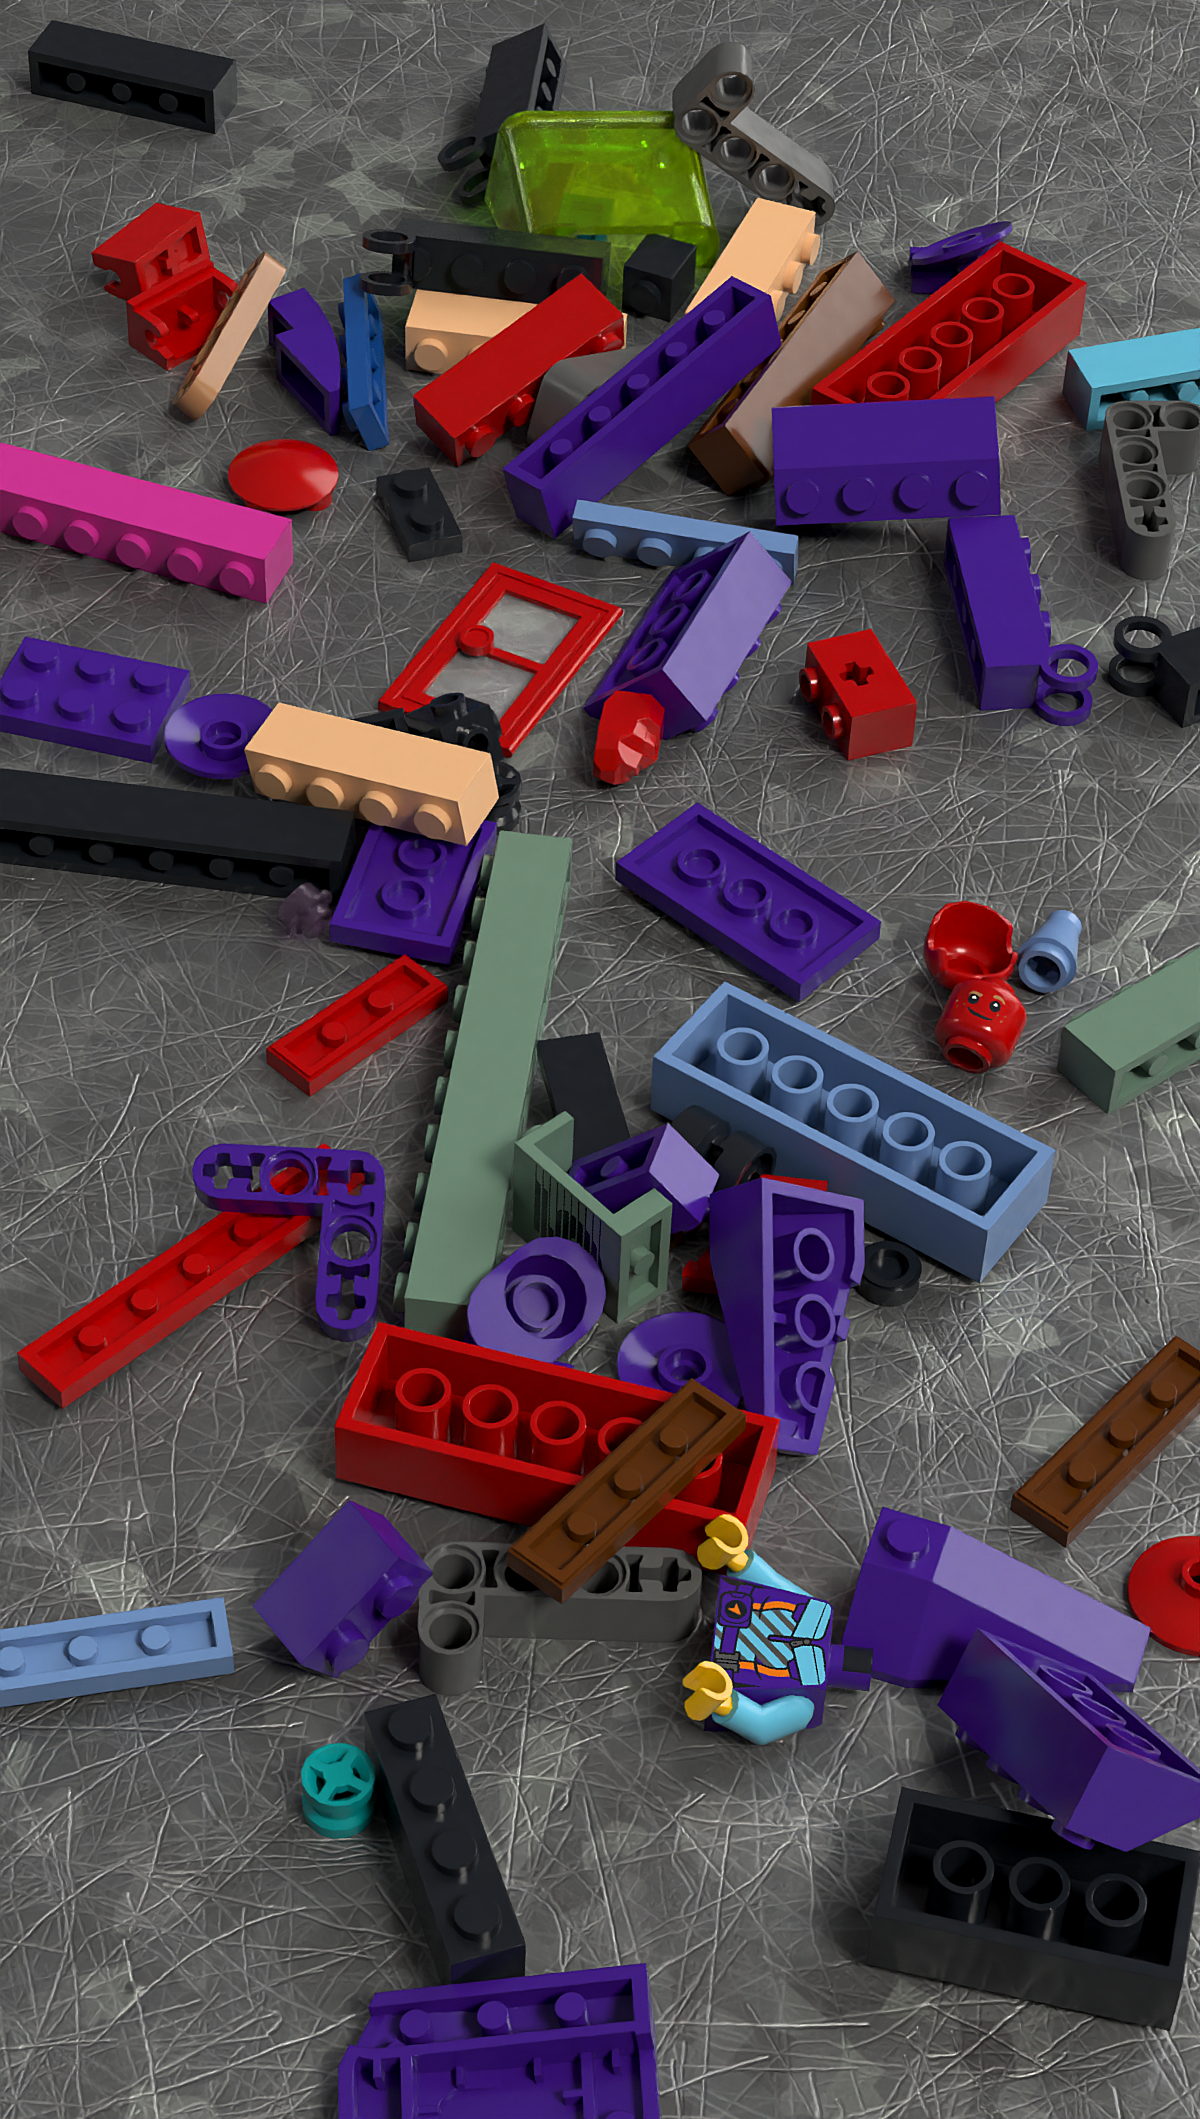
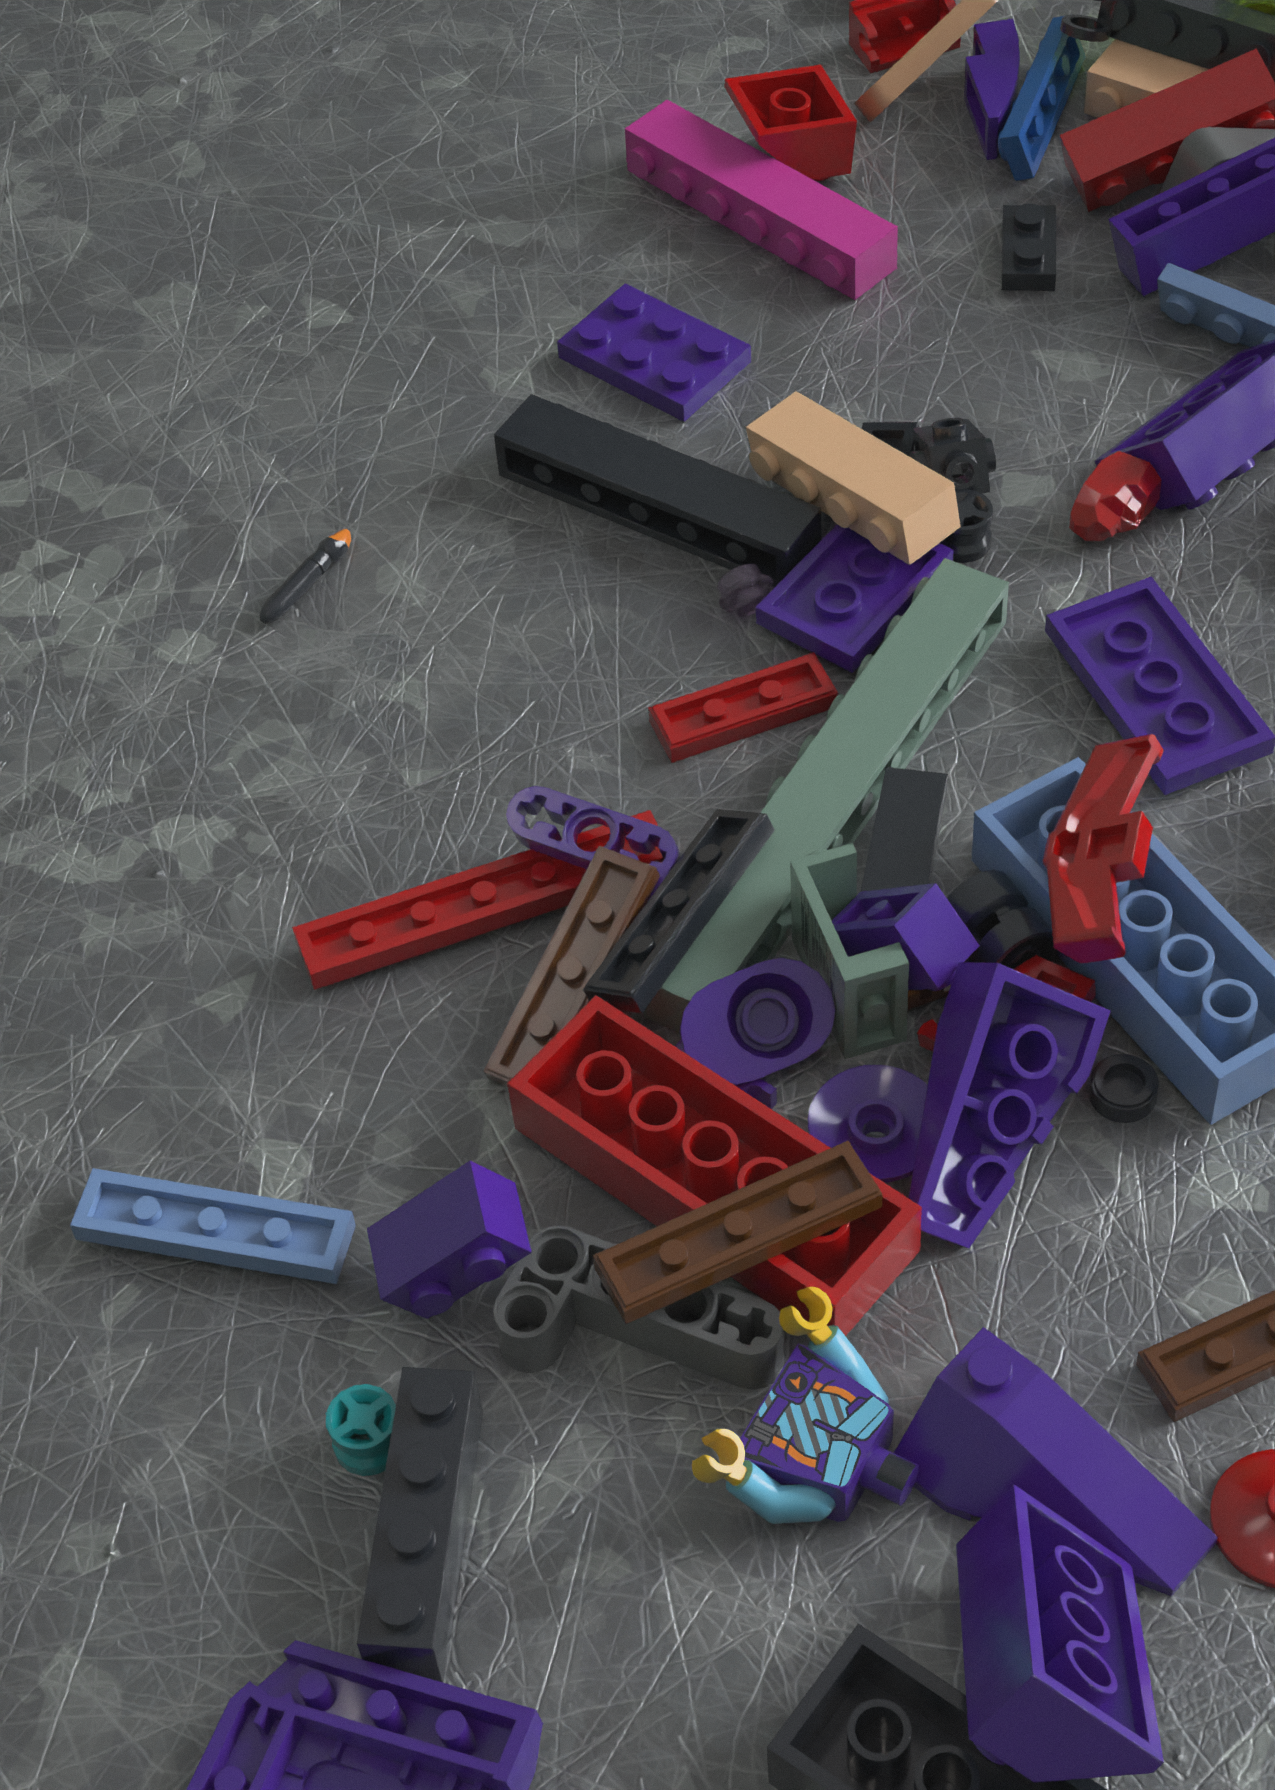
camera: 30 degrees right, 5 degrees up
dark purple dish [164,693,273,779] -> none
red dish [228,439,338,514] -> none
red door [378,562,623,758] -> none
none -> reddish brown tile [483,846,660,1087]
none -> black tile [583,809,775,1014]
none -> red slope [724,64,857,181]
none -> red plate [1043,734,1164,963]

